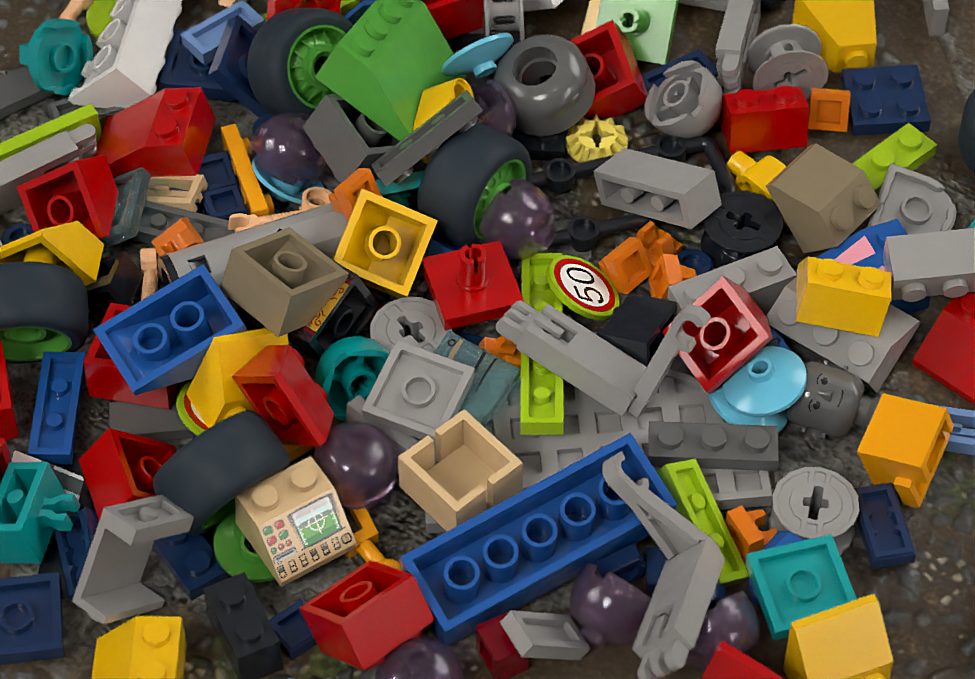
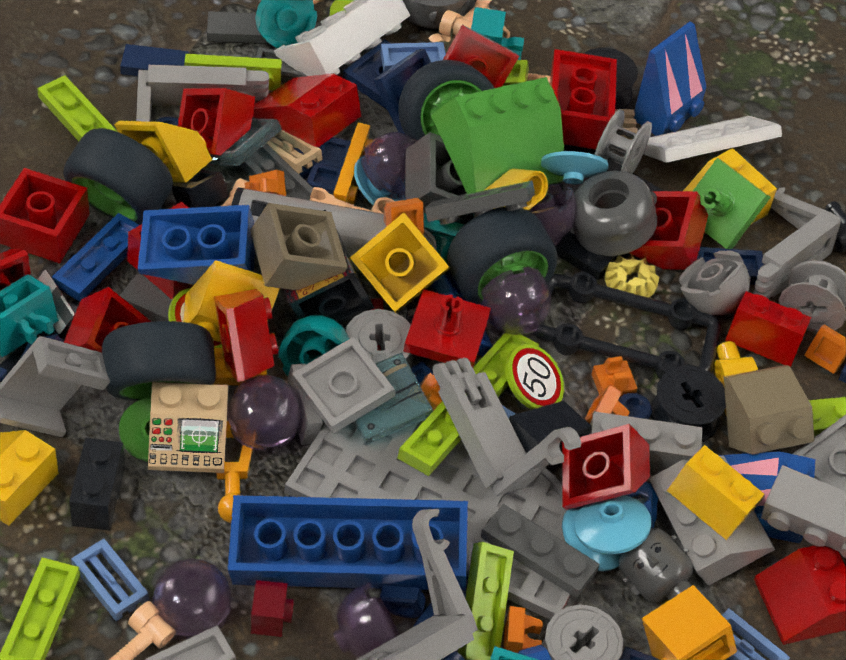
camera: 25 degrees right, 0 degrees up
dark blue plate [152,533,229,601] -> none
dark blue tile [269,599,317,661] -> none
red brick [299,560,435,670] -> none
tan piece [398,409,523,531] -> none
light grey tile [500,610,591,660] -> none
light grey brick [593,148,722,229] -> none
orange tile [598,237,653,294] -> none

